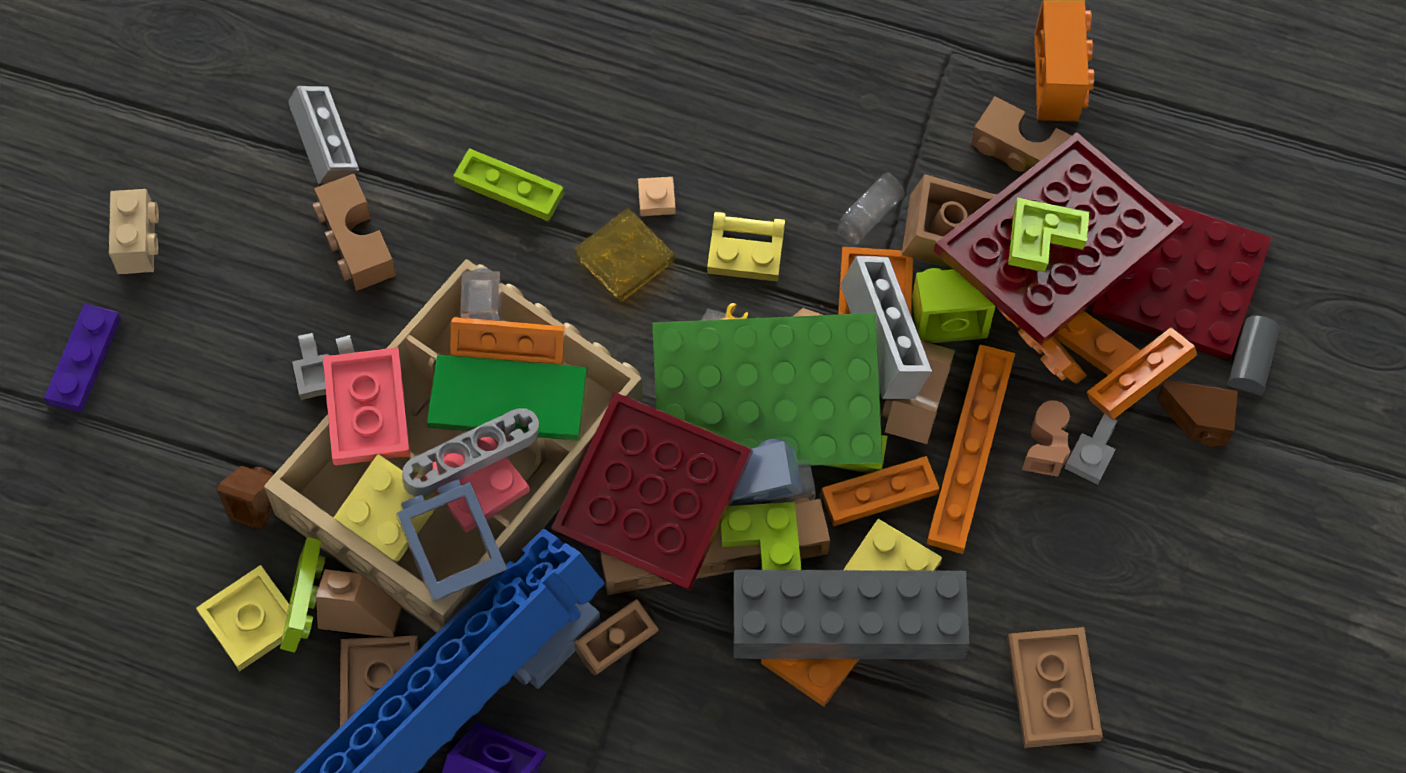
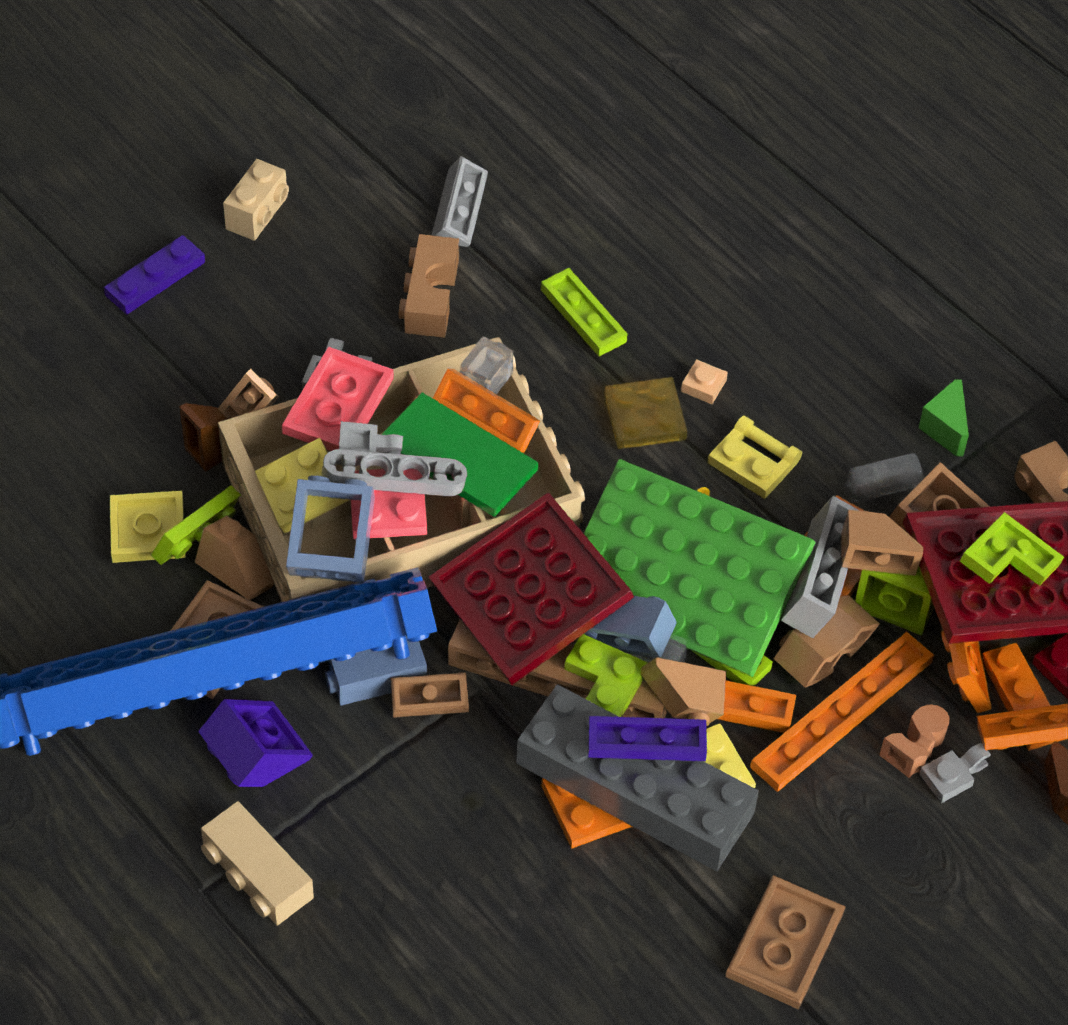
camera: 30 degrees right, 10 degrees down
none -> light nougat slope [218,369,279,418]
none -> light grey plate [339,421,403,454]
none -> dark purple plate [588,716,707,761]
none -> medium nougat slope [641,657,726,726]
none -> medium nougat slope [841,510,923,576]
none -> bright green slope [919,380,969,456]

